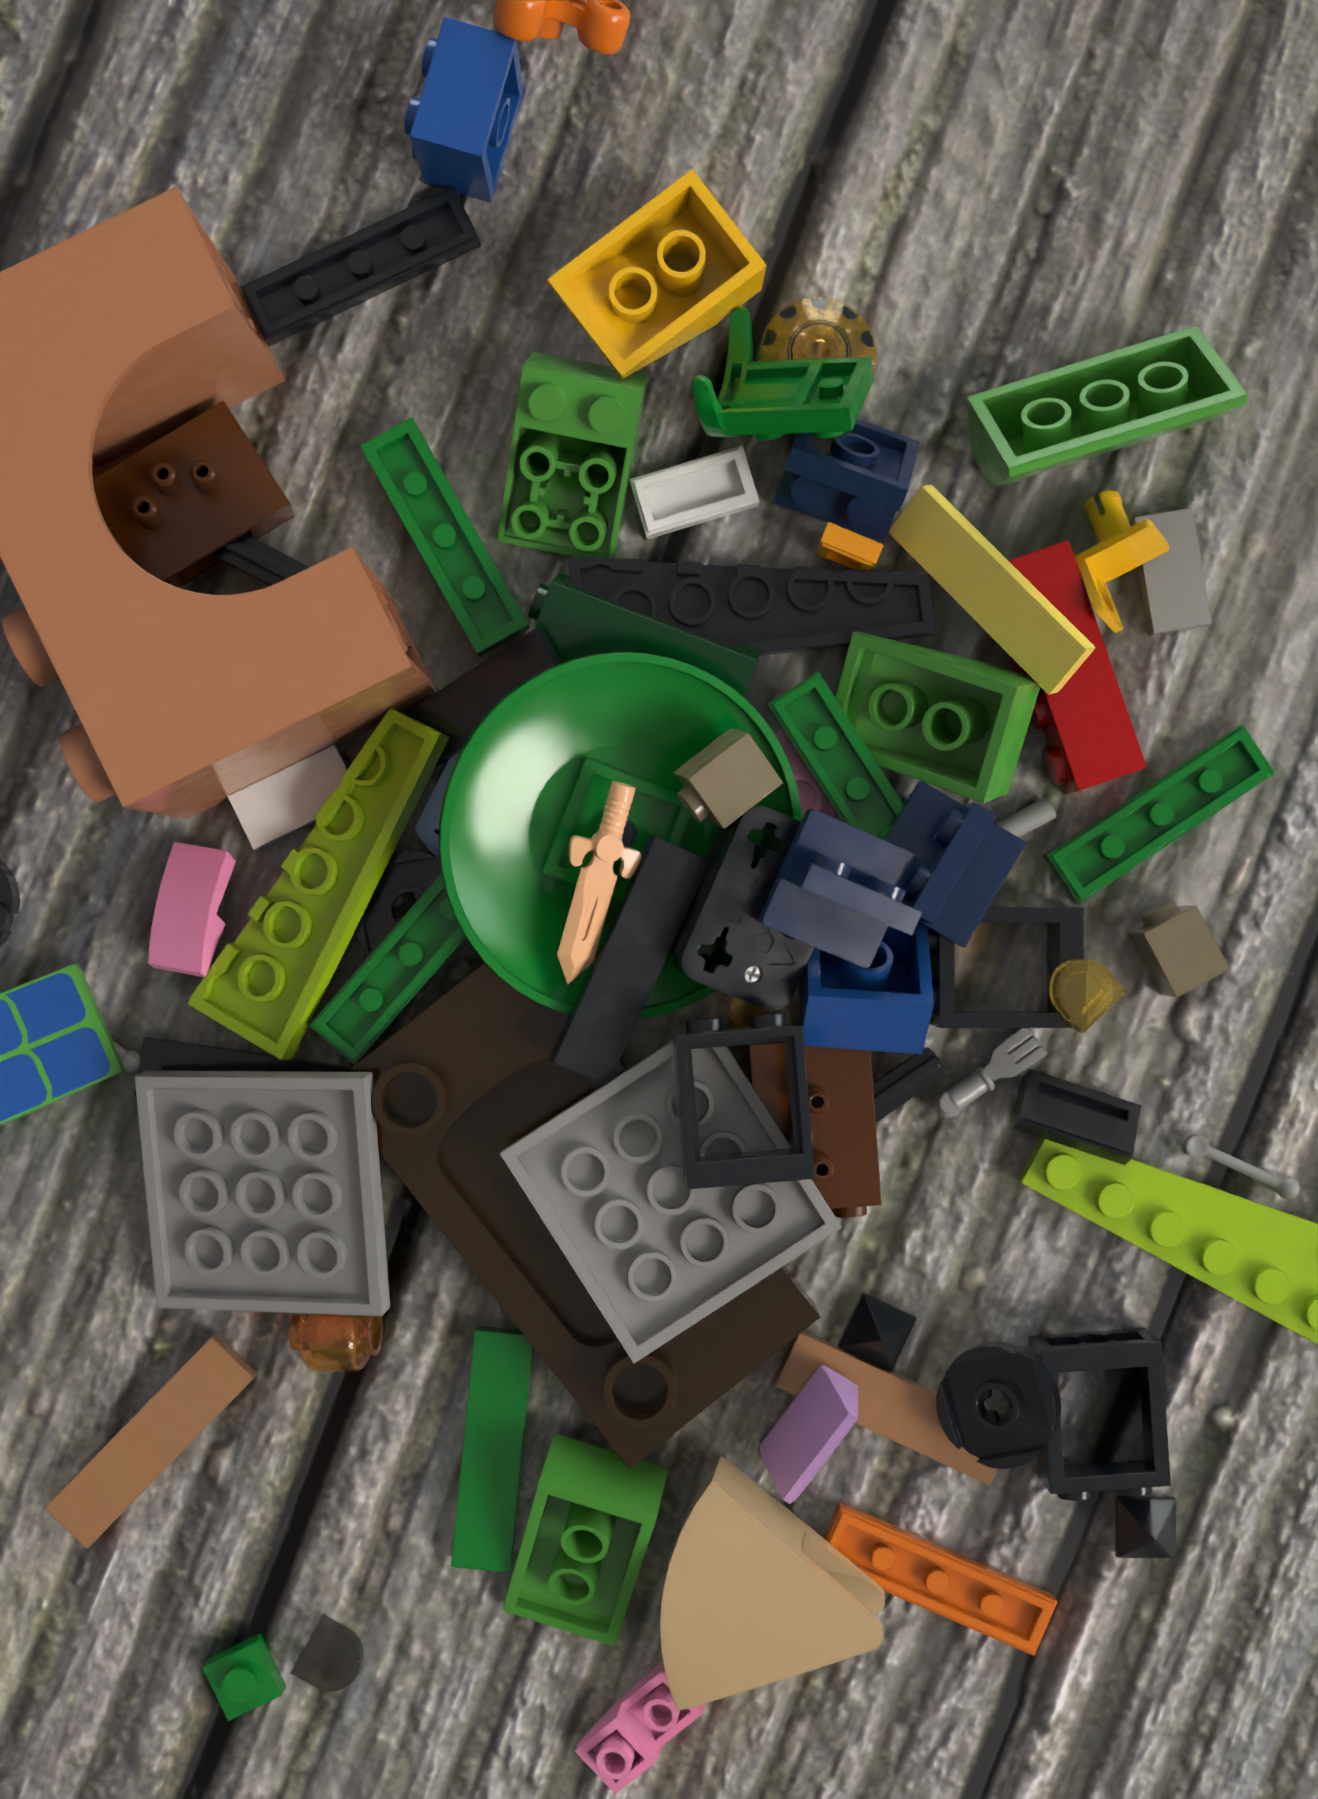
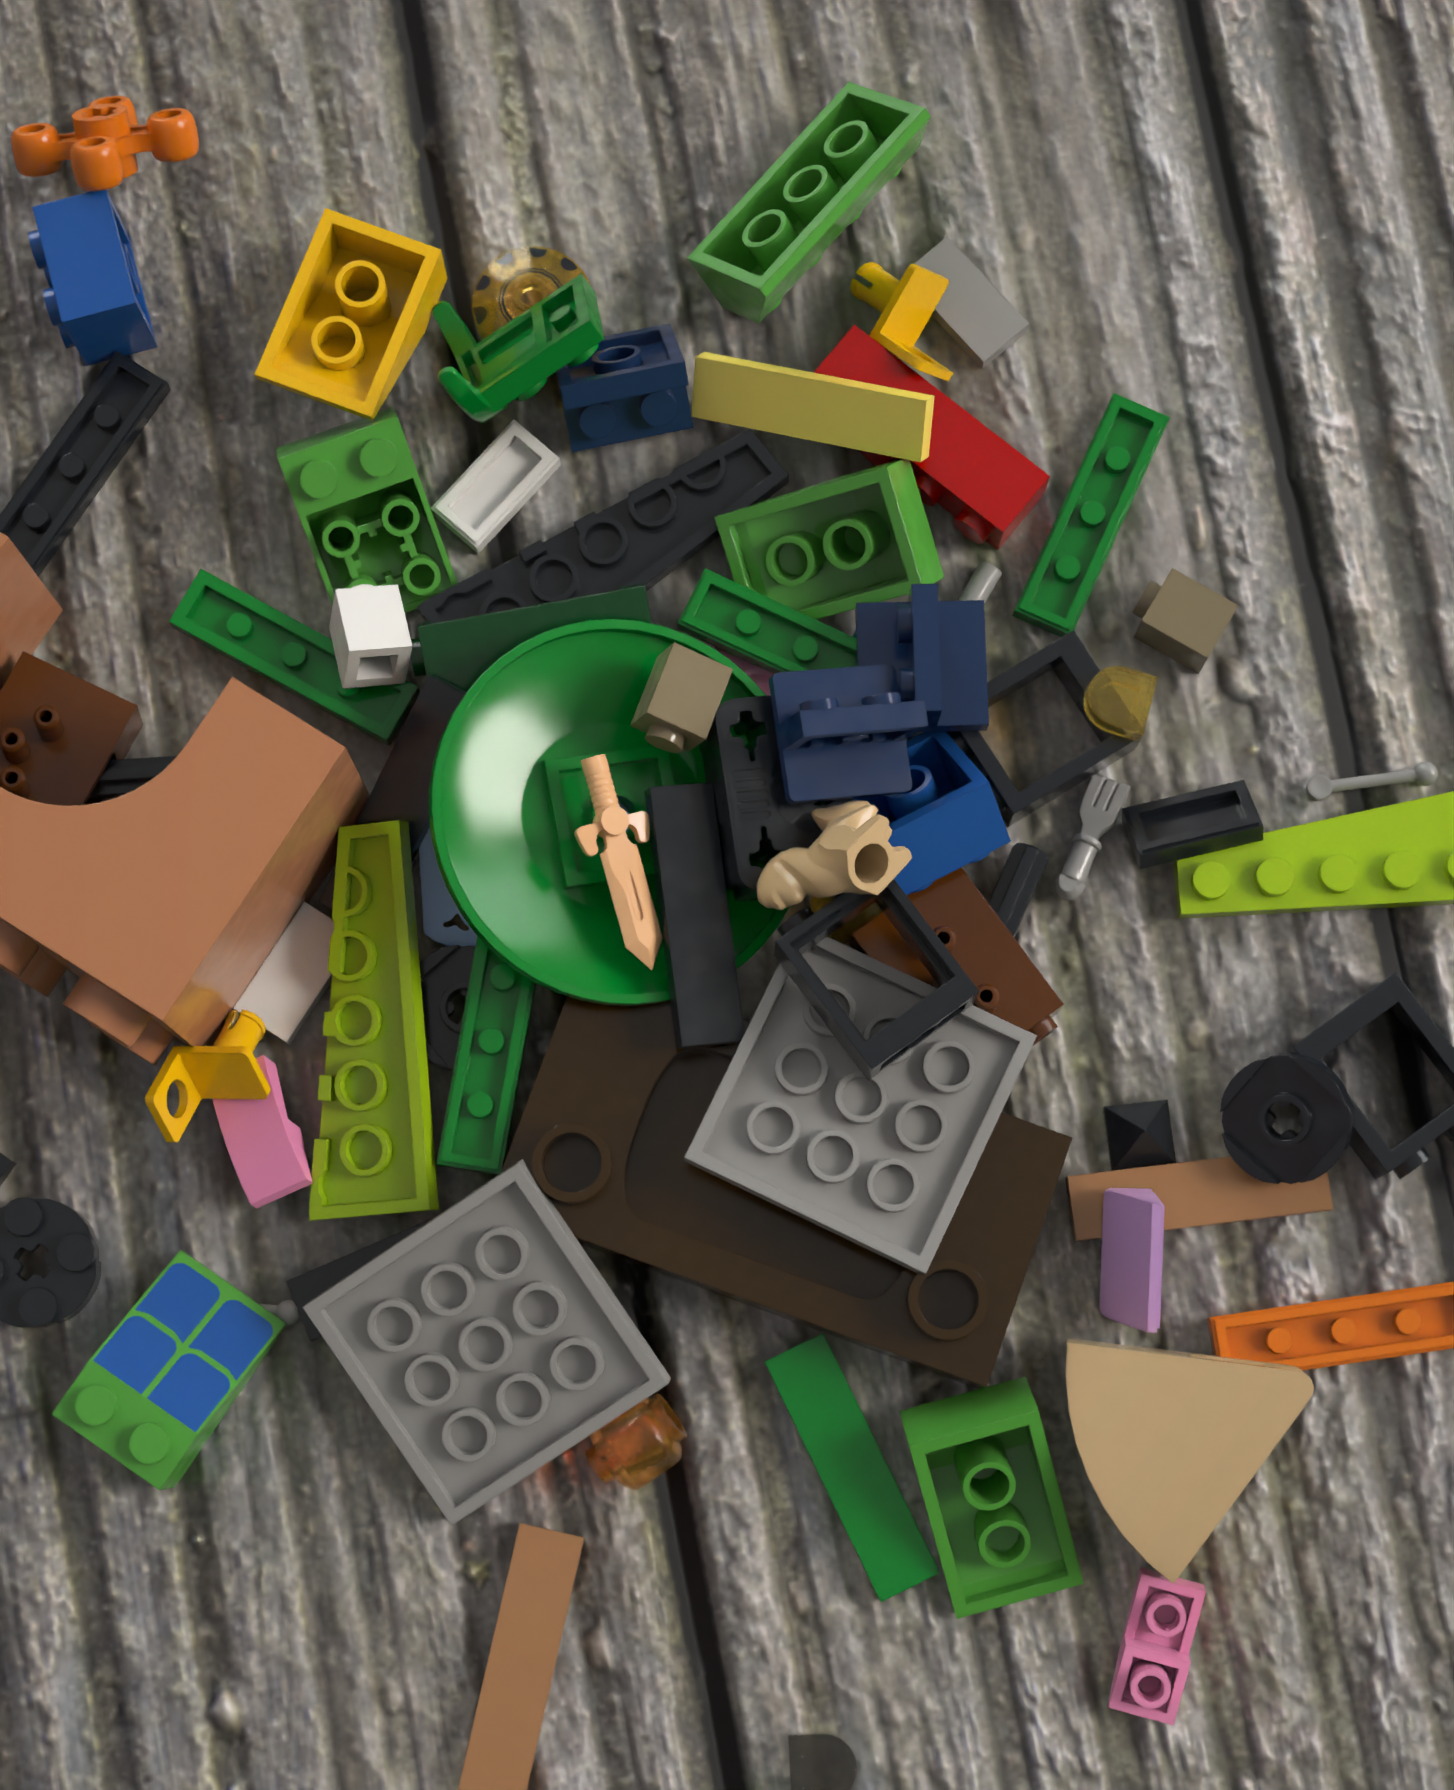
camera: 35 degrees left, 10 degrees down
light orange tile [815,522,884,571] -> none
none -> yellow bracket [145,1009,271,1143]
none -> white brick [329,584,412,688]
none -> tan animal [756,800,912,910]

